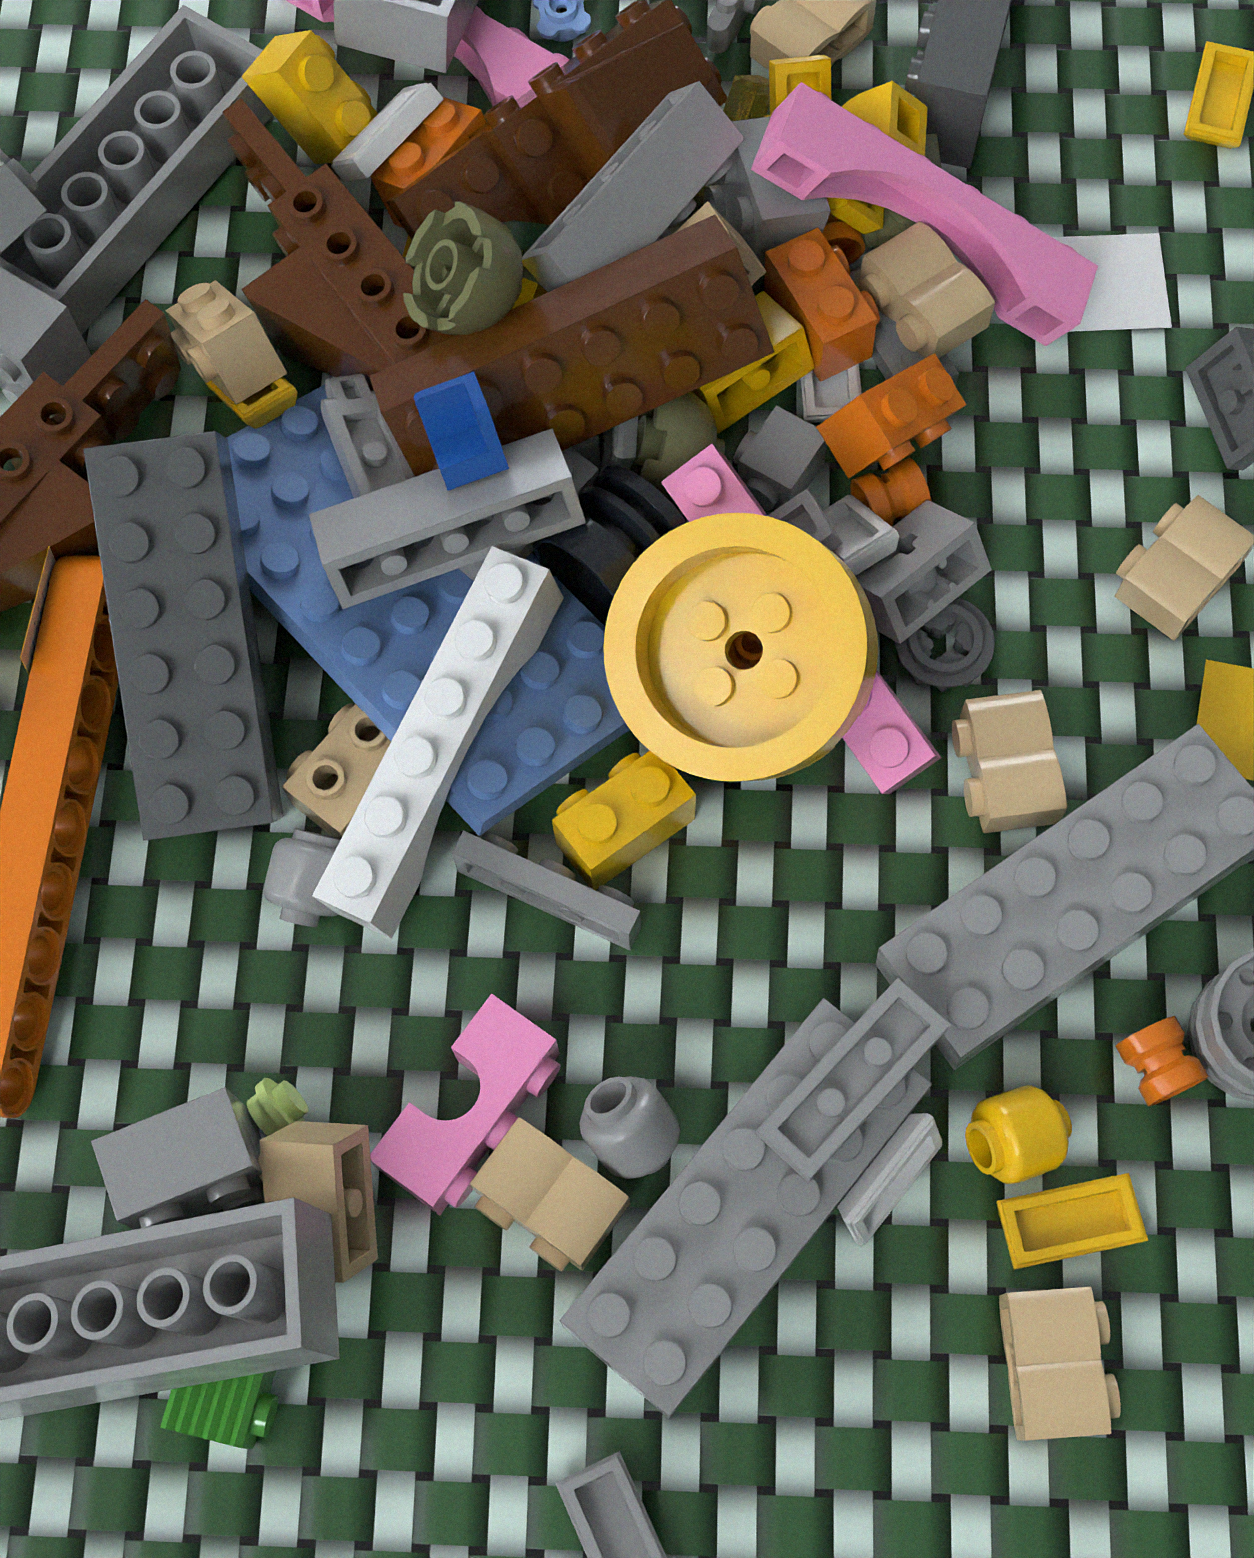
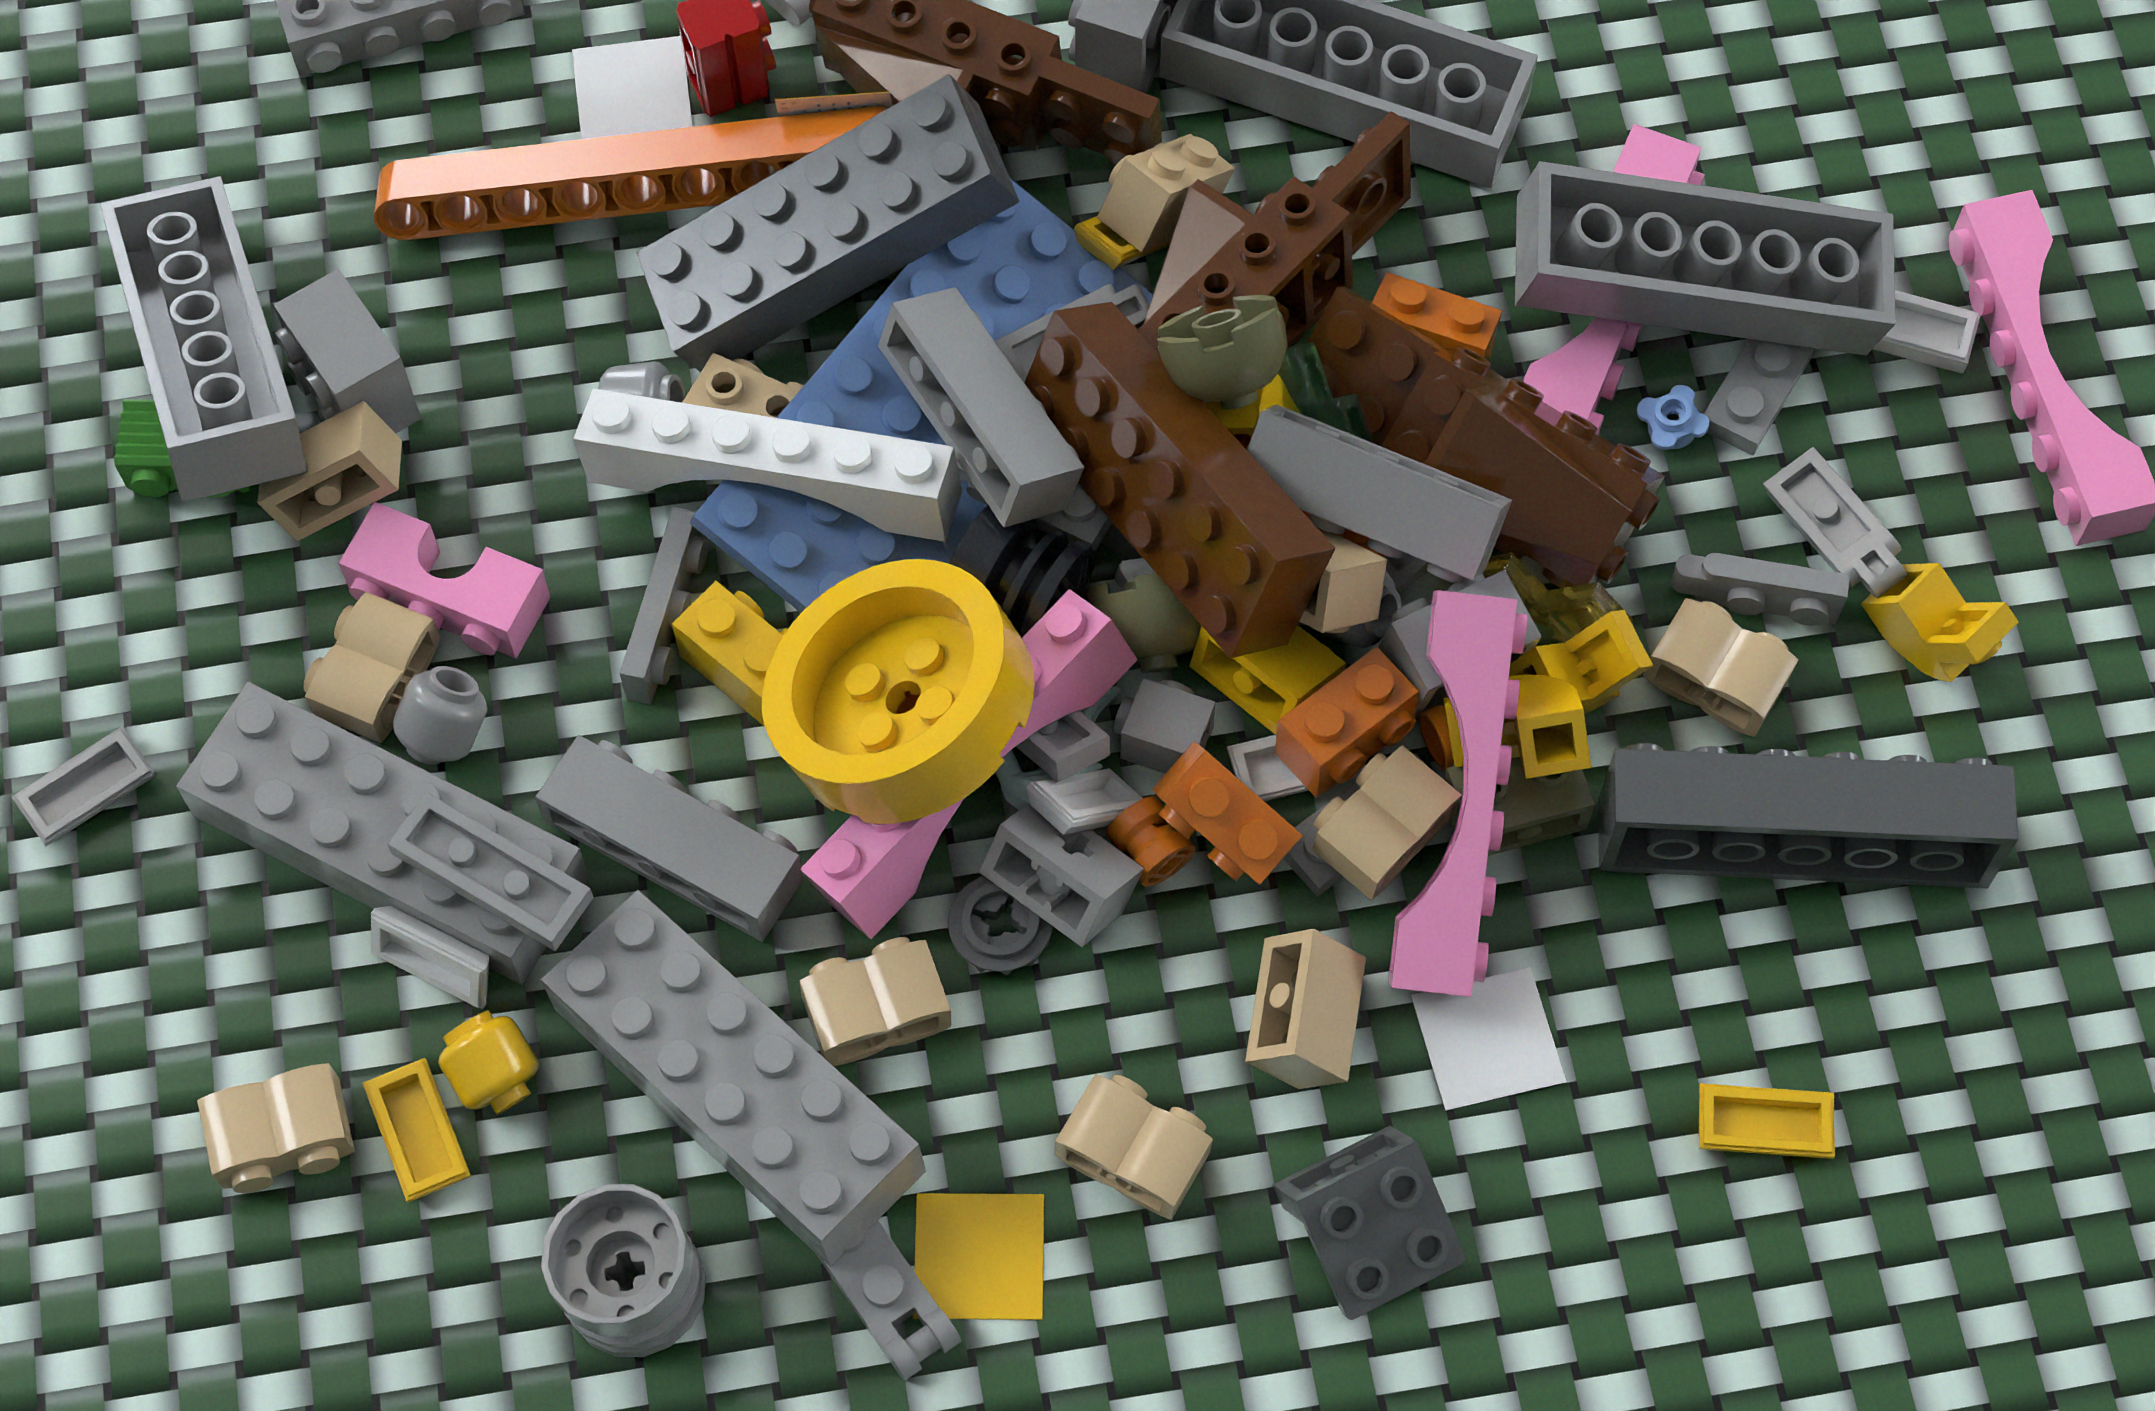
camera: 75 degrees right, 5 degrees down
yellow brick [241,30,378,164] -> none
yellowish green plate [247,1078,309,1136] -> none
white tile [331,83,444,182] -> none
blue panel [414,372,509,491] -> none
orange wheel [1115,1016,1209,1107] -> none
none -> light grey brick [535,735,804,942]
none -> tan brick [1245,929,1366,1089]

